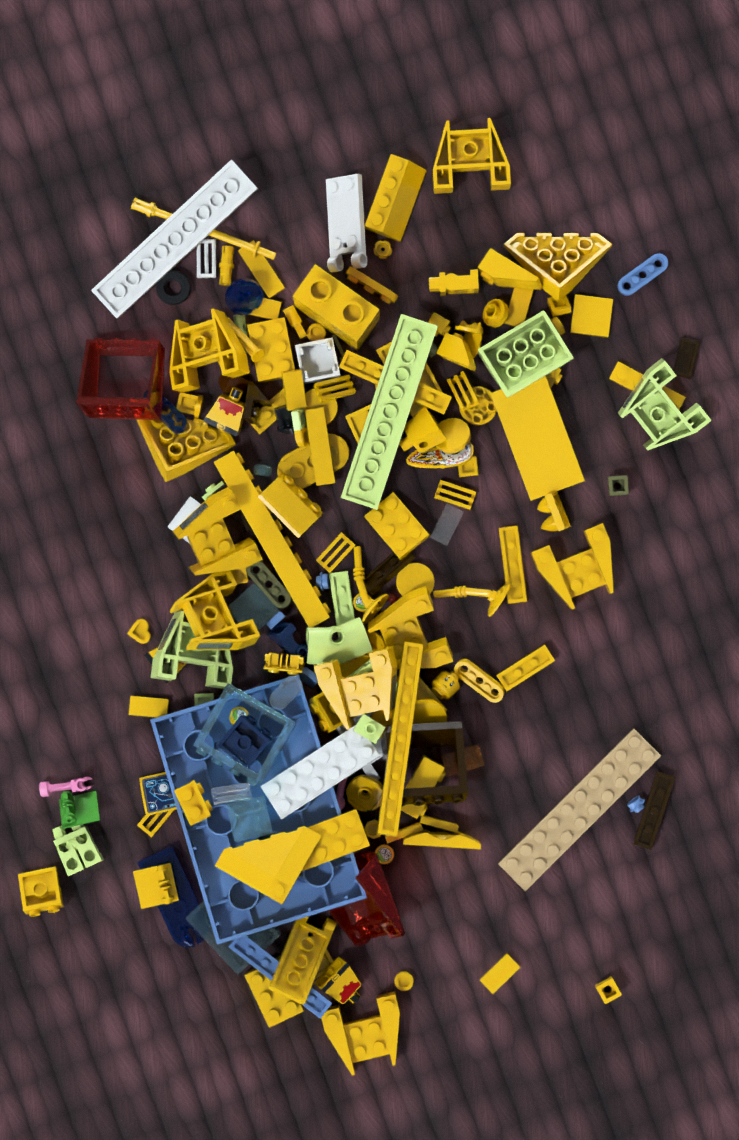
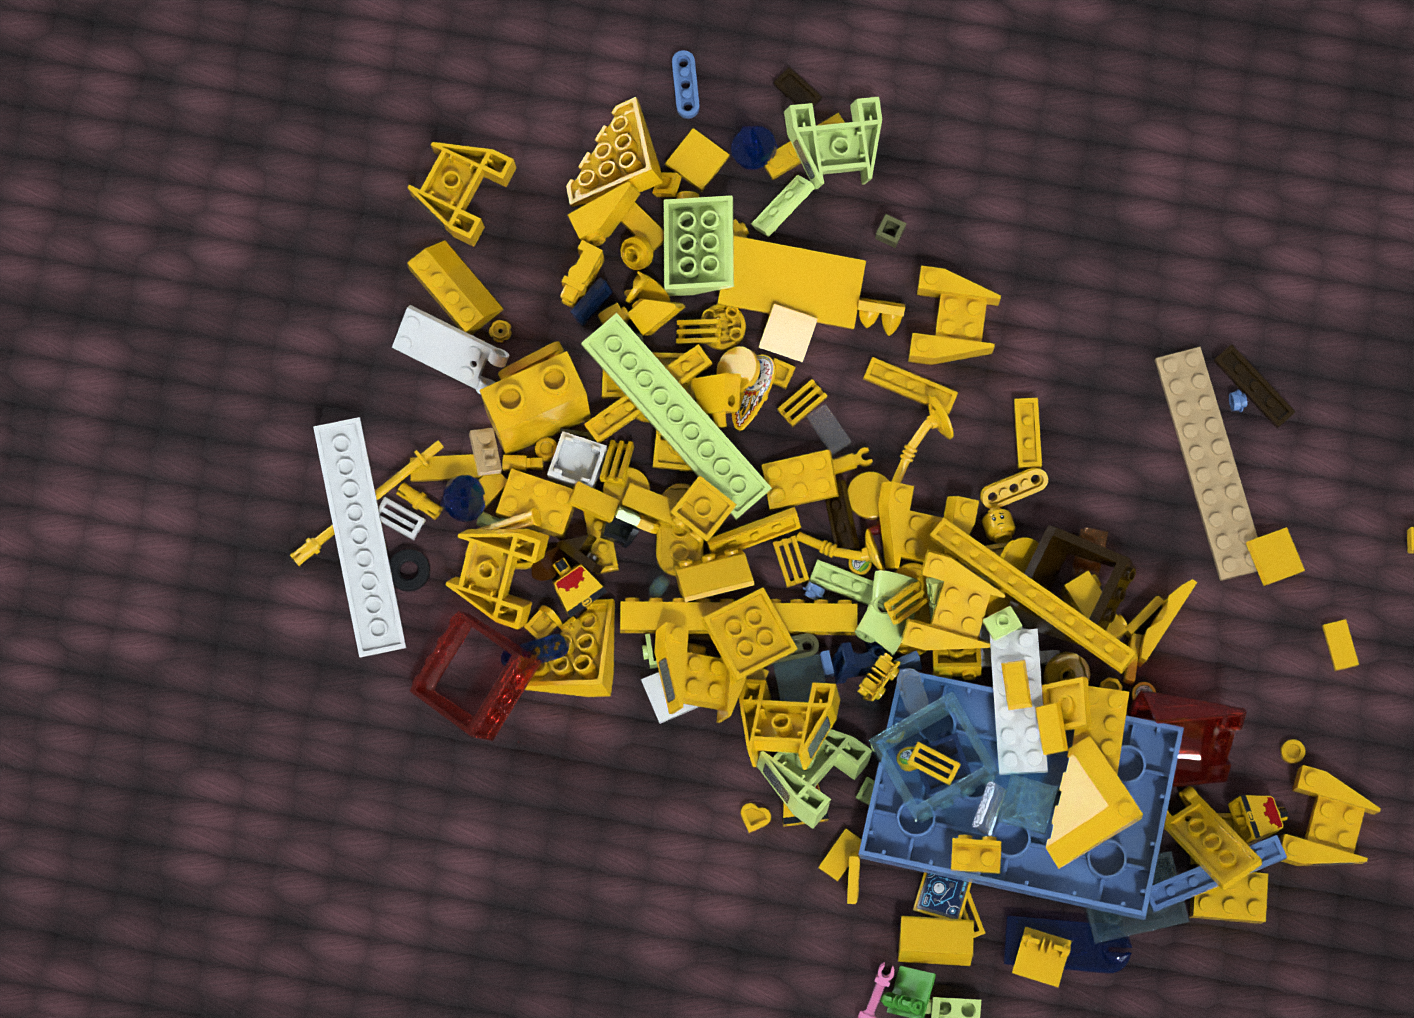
camera: 65 degrees left, 10 degrees down
none -> tan plate [469,428,502,476]
none -> dark blue tile [570,278,613,326]
none -> yellow plate [670,476,737,543]
none -> yellow plate [687,643,707,656]
none -> yellow plate [701,588,798,682]
none -> yellow tile [708,507,801,556]
none -> clear blue tile [731,126,777,170]
none -> yellowish green plate [751,175,815,237]
none -> tile [758,303,818,362]
none -> yellow bar [833,447,873,475]
none -> yellow tile [847,852,860,904]
none -> yellow tile [884,581,929,625]
none -> yellow slope [898,916,974,966]
none -> yellow tile [907,741,961,785]
none -> yellow tile [1001,660,1032,710]
none -> yellow tile [1035,703,1068,755]
none -> yellow plate [1042,677,1092,731]
none -> yellow tile [1246,527,1305,586]

